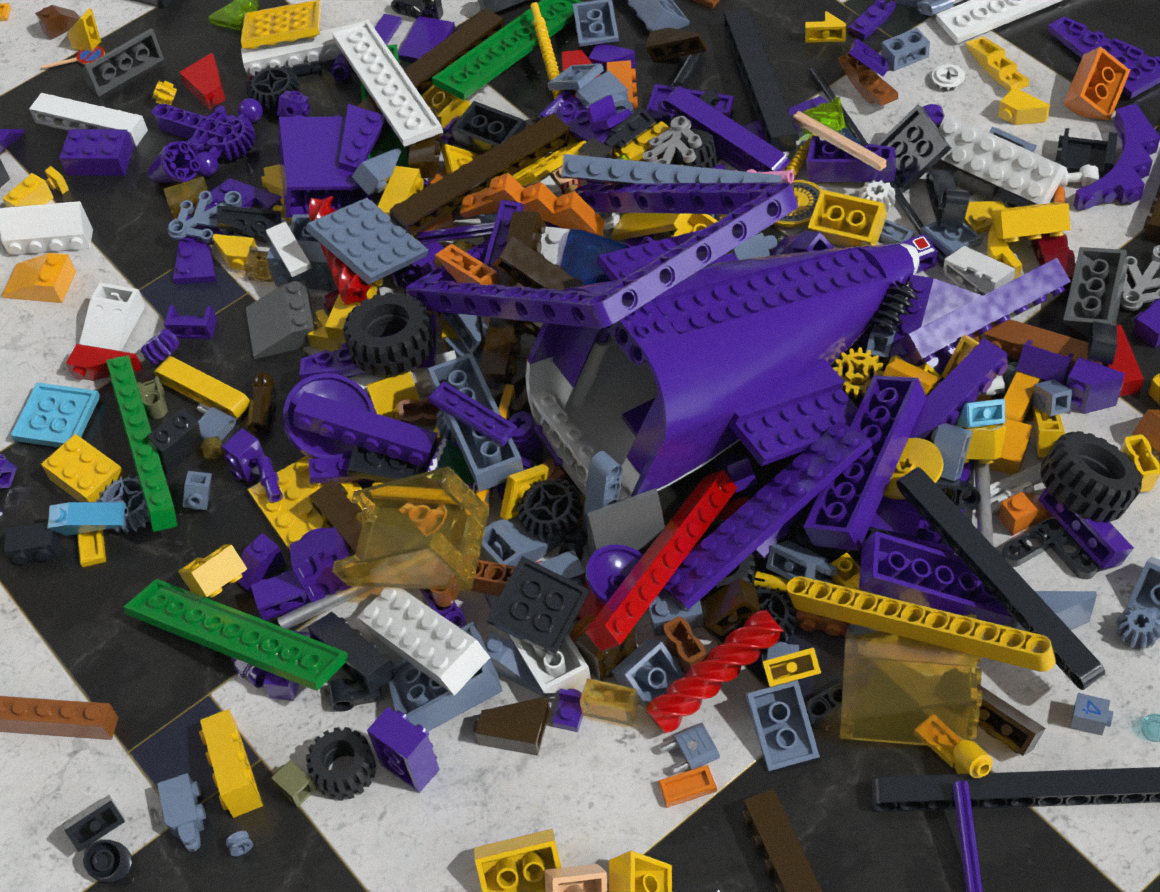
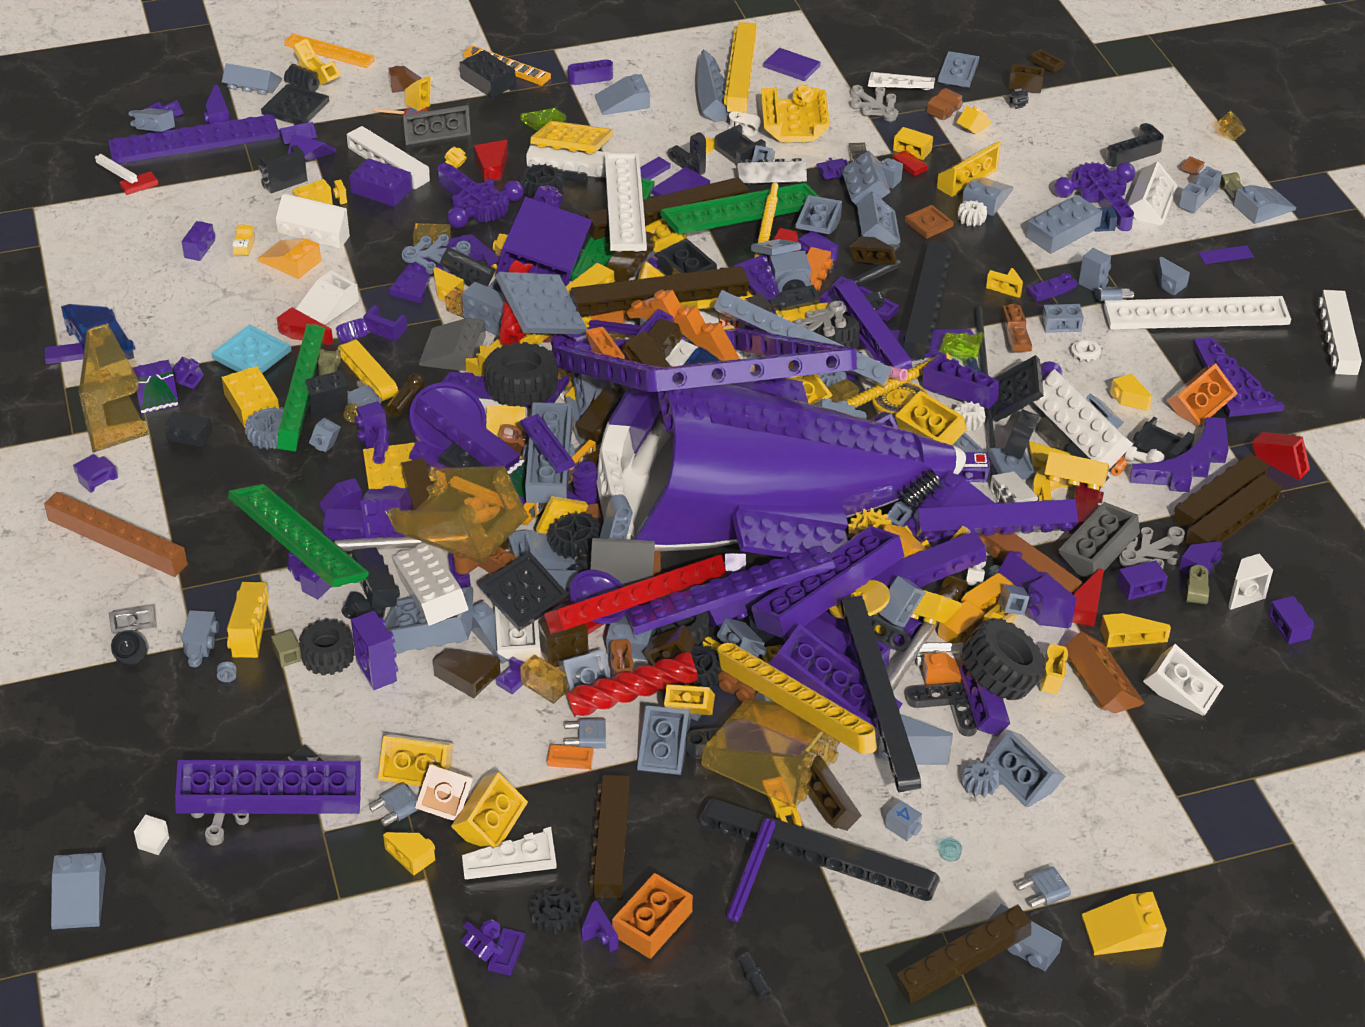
camera: 15 degrees right, 10 degrees down
dark azure slope [48,502,125,536] -> none
yellow tile [77,530,106,567] -> none
dark purple cone [147,141,200,183] -> none
yellow brick [178,544,247,598] -> none
white tile [266,222,312,277] -> none
dark purple cone [331,54,350,81] -> none
dark purple wing [339,104,387,173] -> none
sand blue slope [352,148,401,195] -> none
dark purple hinge [533,424,563,466] -> none
dark purple panel [586,95,631,131] -> none
light nougat axle [793,111,886,171] -> none
dark purple tile [849,39,889,77] -> none
yellow brick [953,740,993,778] -> none
medium azure slope [957,399,1005,428] -> none
yellow slope [965,36,1029,92] -> none
black beam [1087,321,1117,365] -> none

